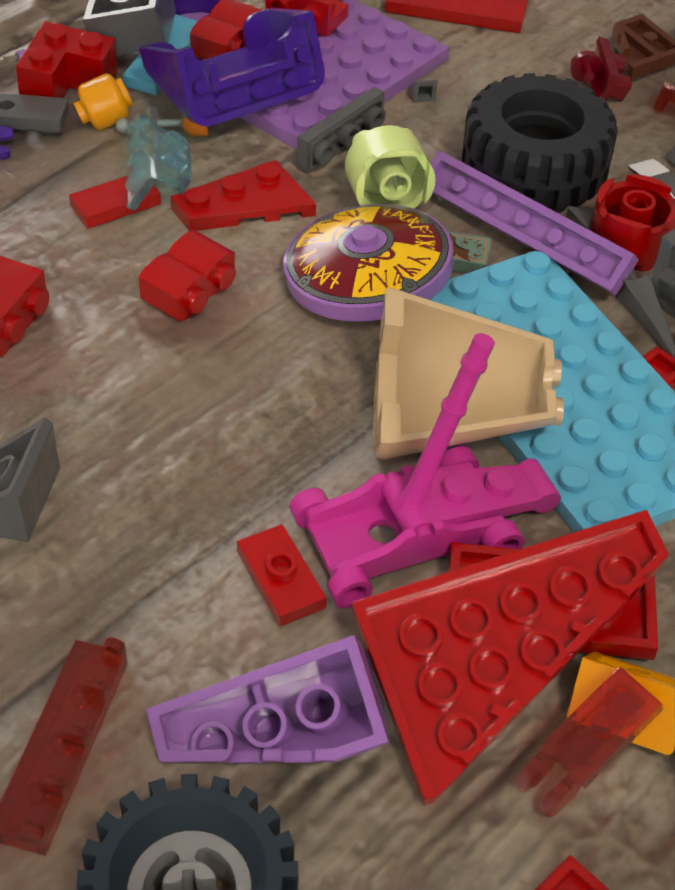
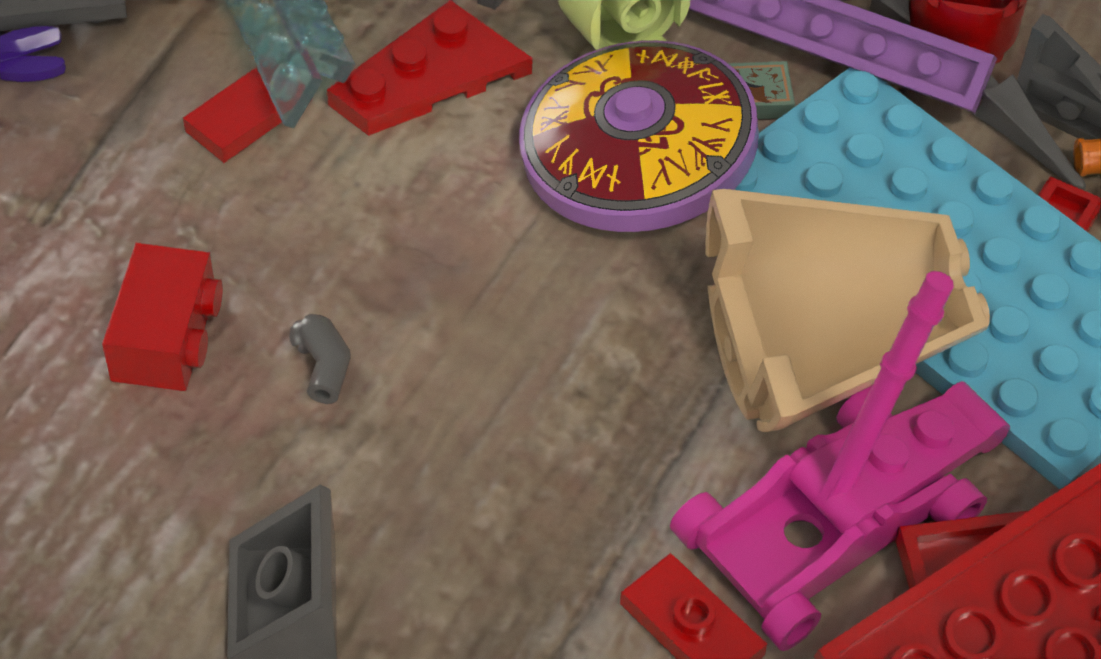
camera: 15 degrees left, 5 degrees up
red brick [138,230,236,321] -> none
none -> dark grey arm [289,314,351,404]

